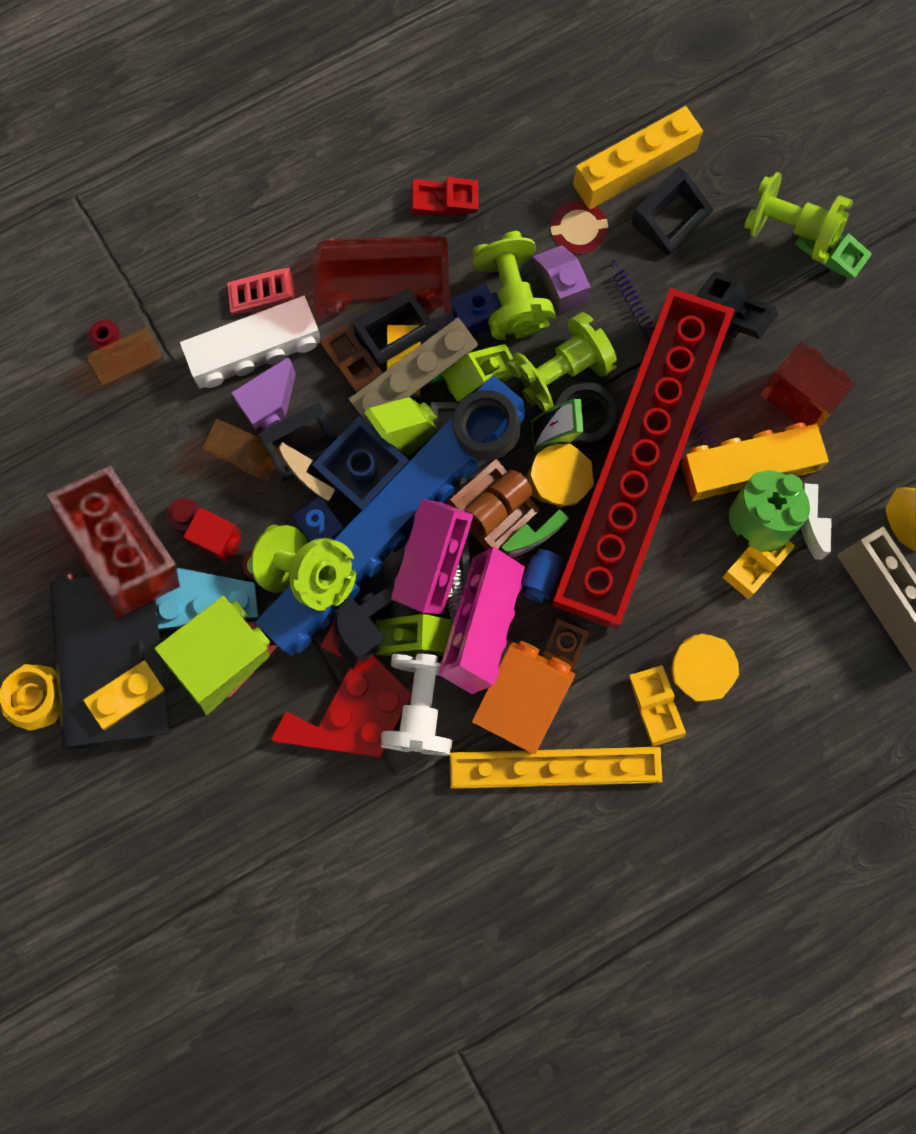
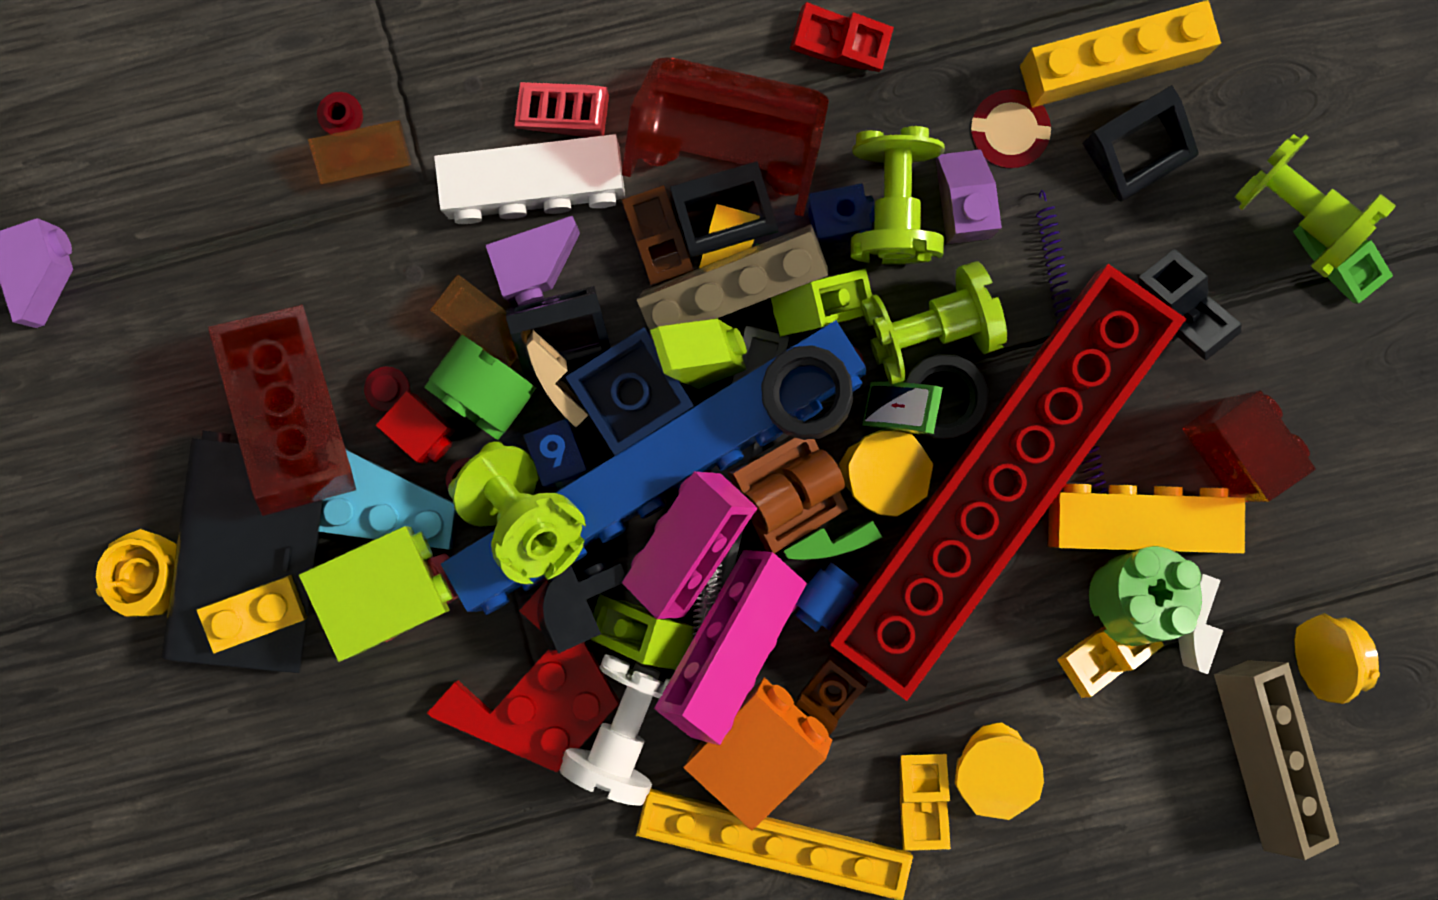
camera: 15 degrees right, 10 degrees up
none -> bright green brick [424,334,536,440]

